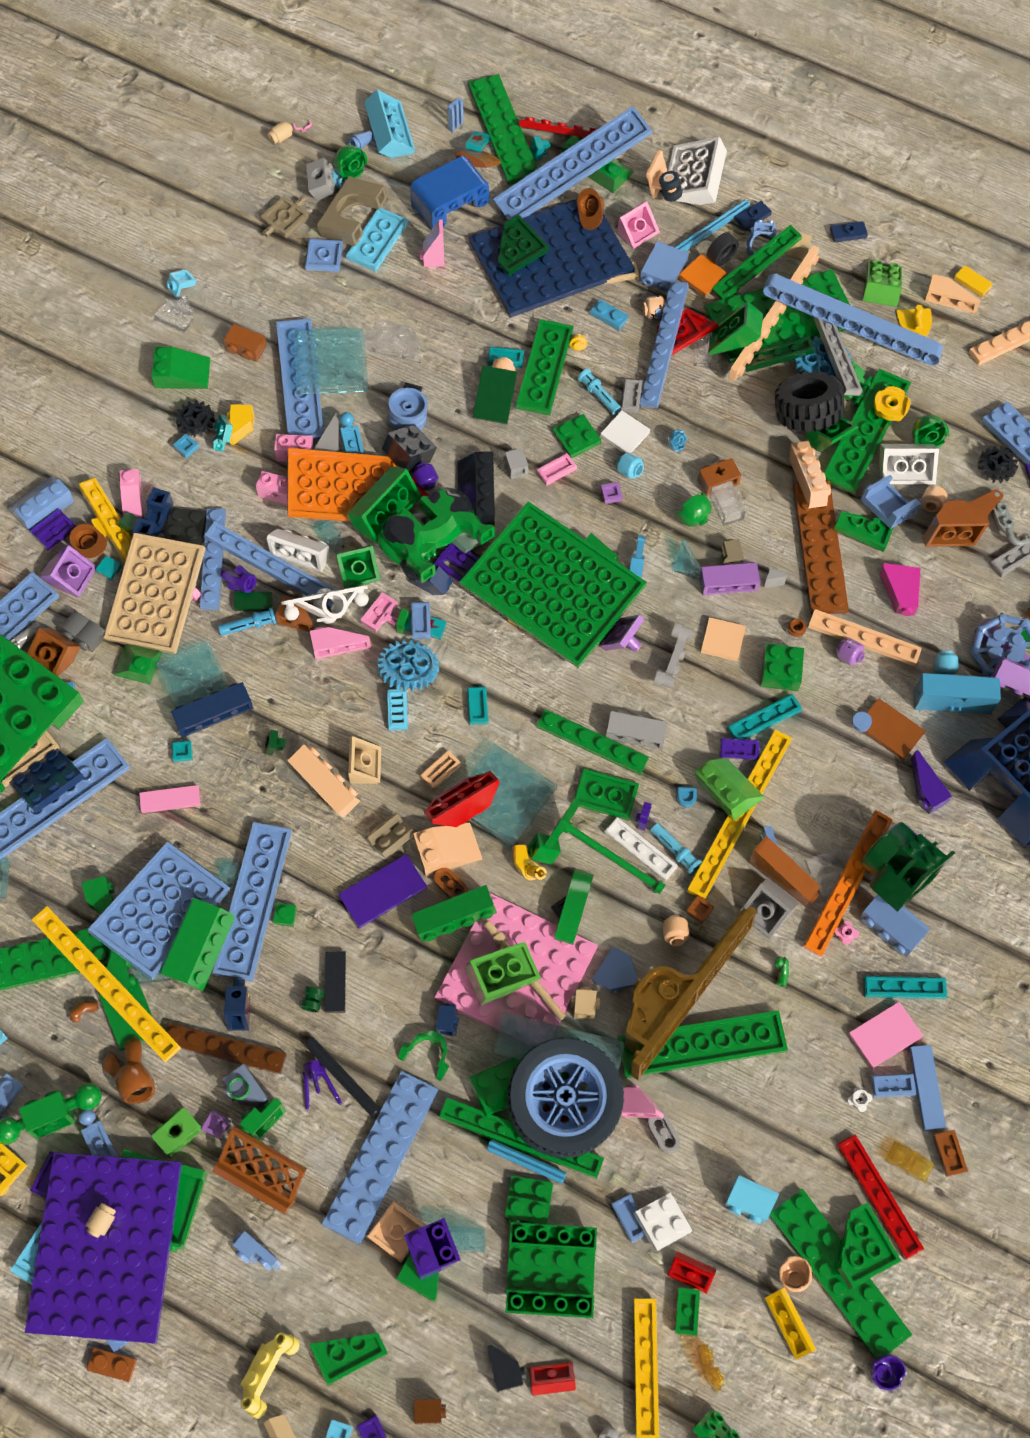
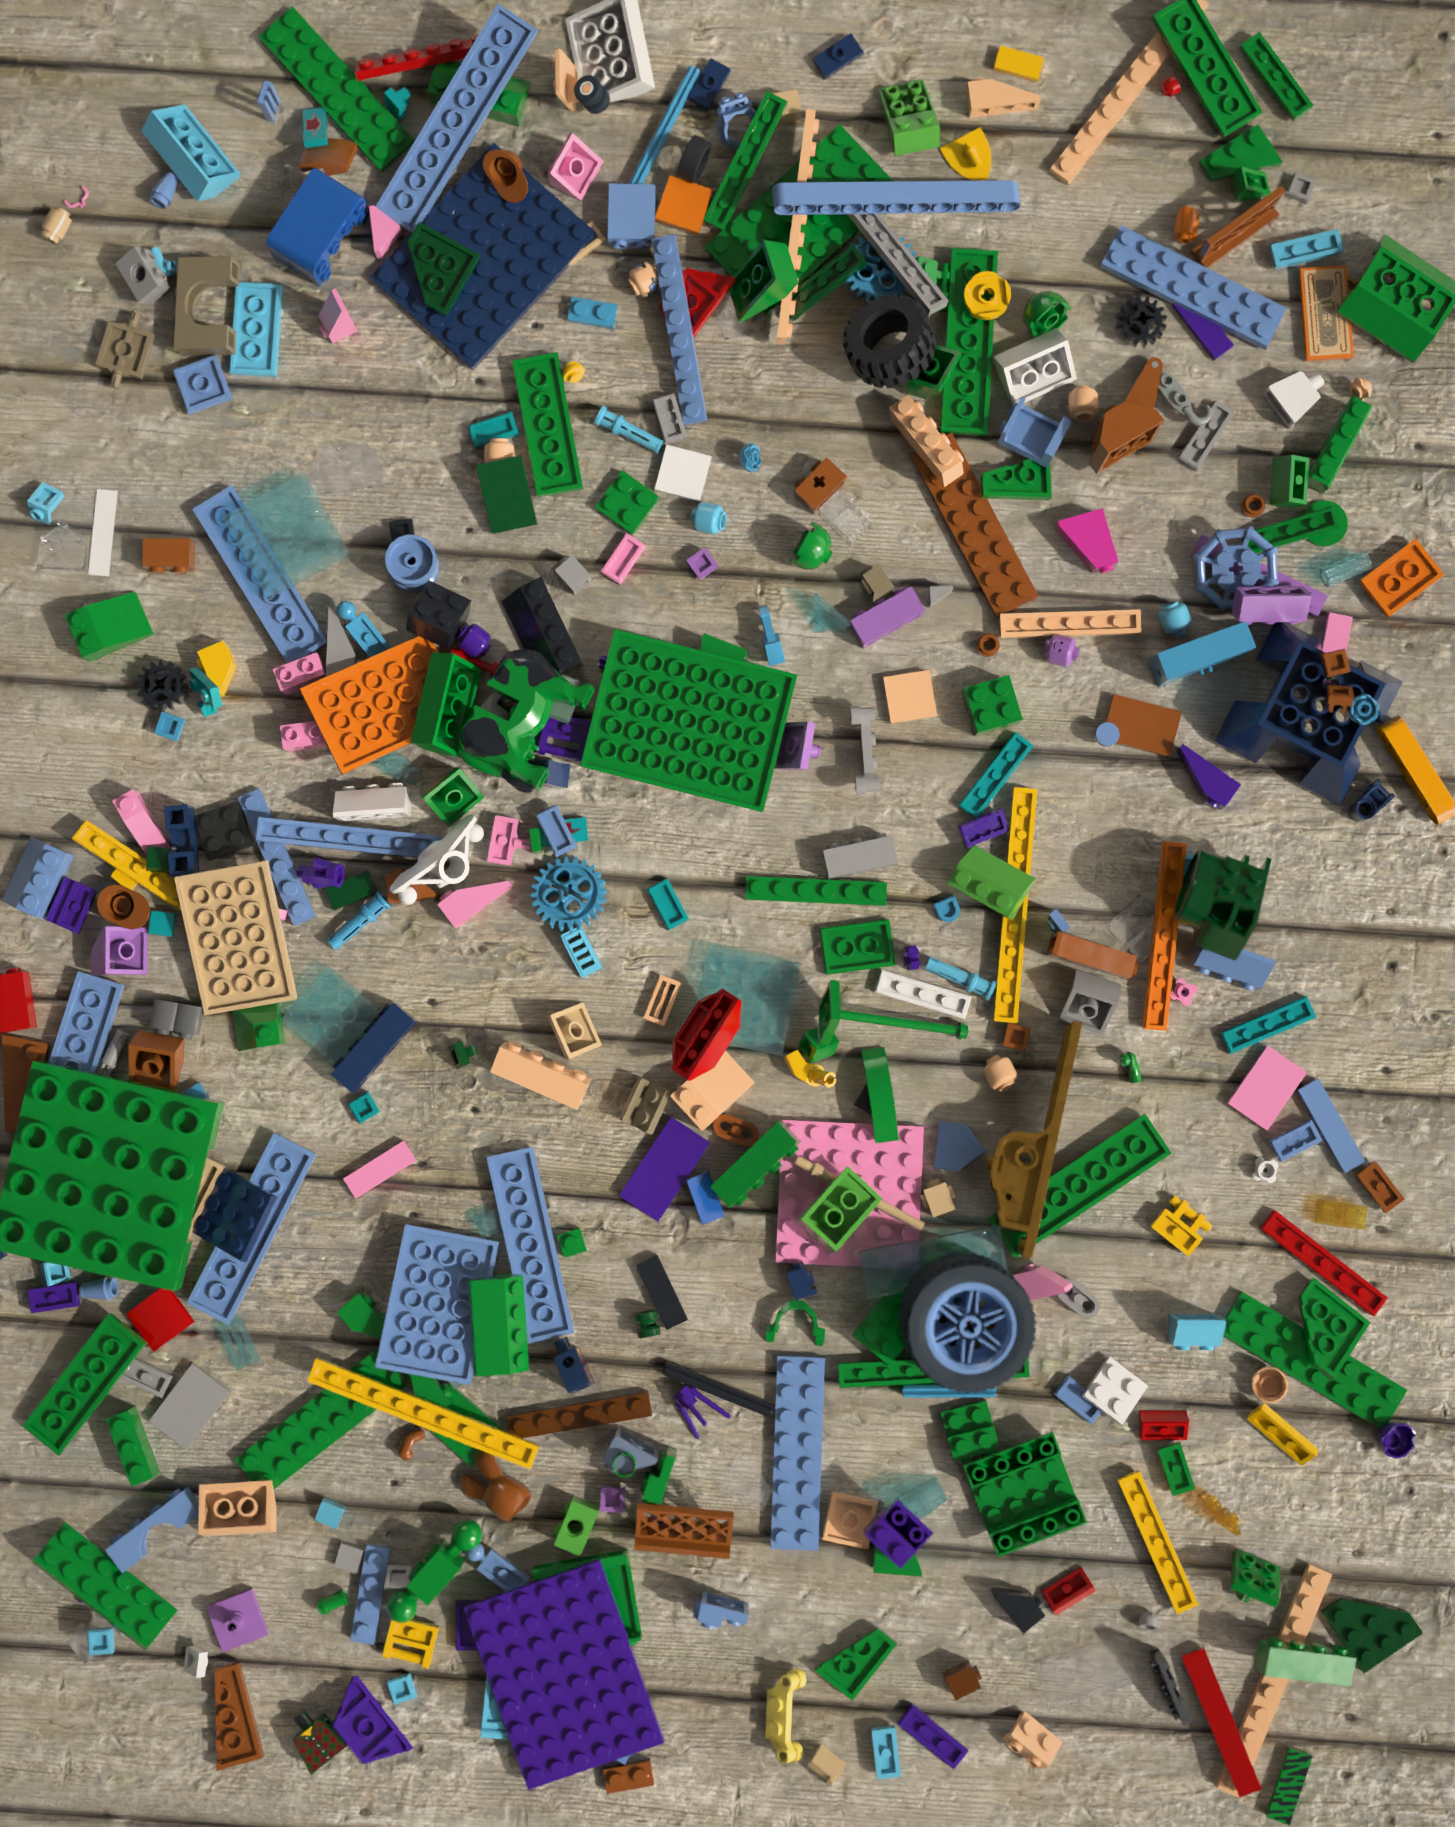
camera: 20 degrees left, 20 degrees up
tan brick [85,1203,116,1238] -> none
green cylinder [334,145,368,180] -> none
none -> white sticker [88,489,118,576]
none -> bright pink slope [369,205,403,259]
none -> light grey plate [384,1565,412,1592]
none -> blue slope [686,1171,725,1225]
none -> yellow plate [1150,1195,1212,1257]

